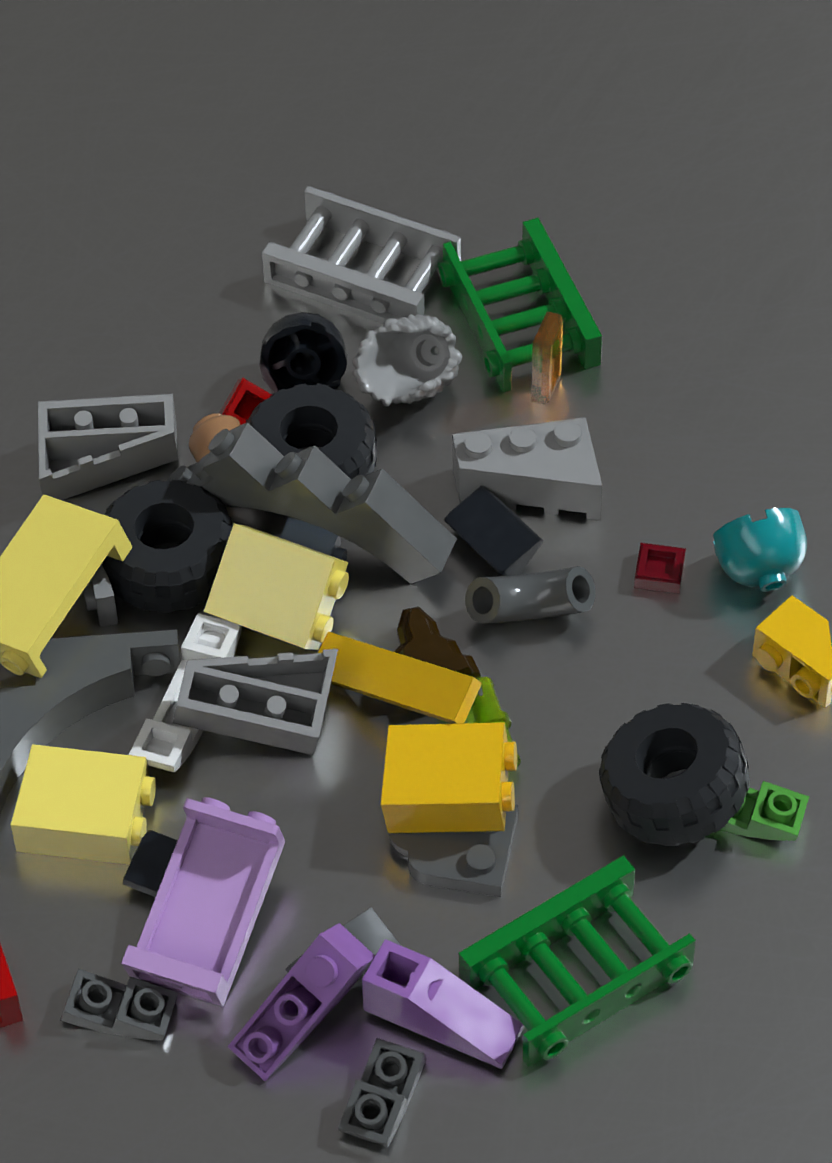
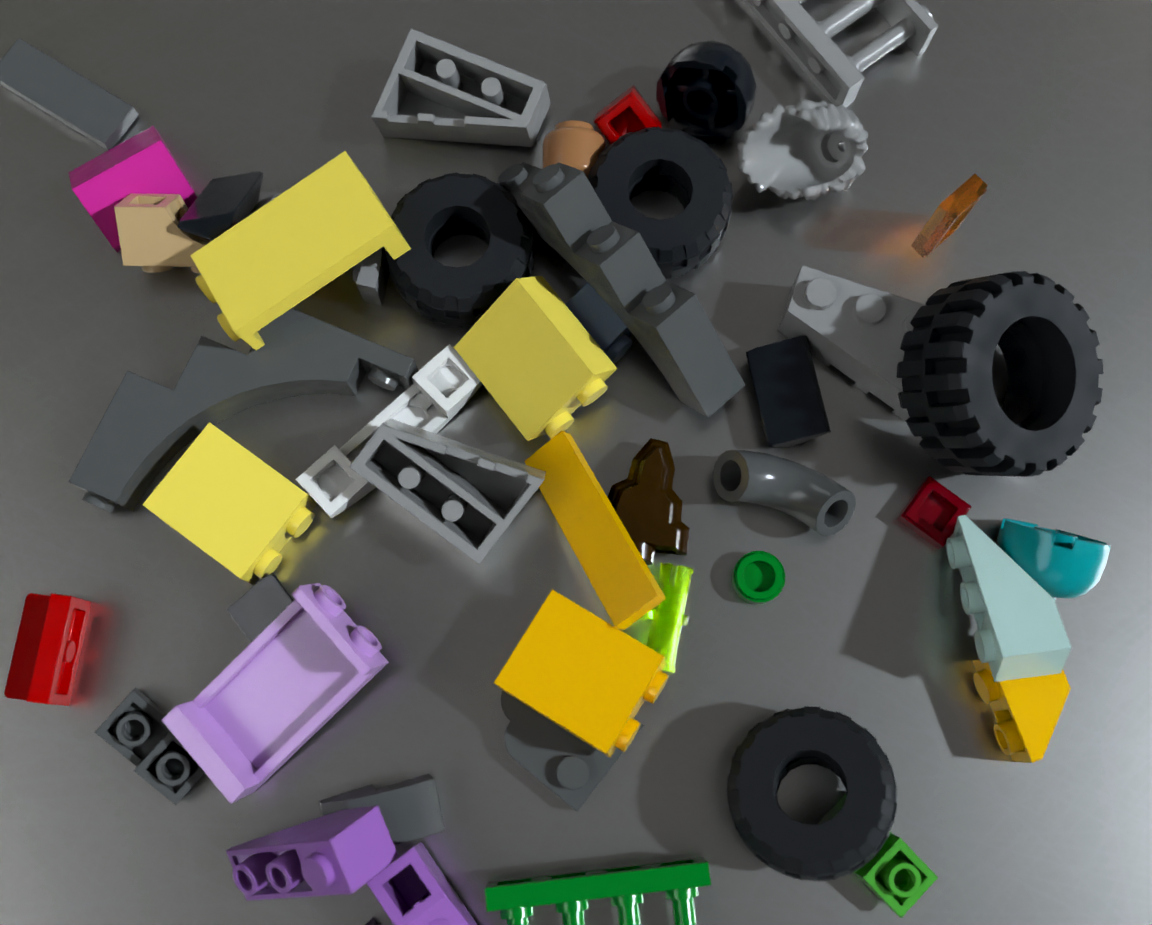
camera: 25 degrees right, 25 degrees up
green fence [438,217,602,393] -> none
none -> green tile [731,551,785,604]
none -> black tyre [897,271,1104,477]
none -> light aqua slope [946,515,1071,682]

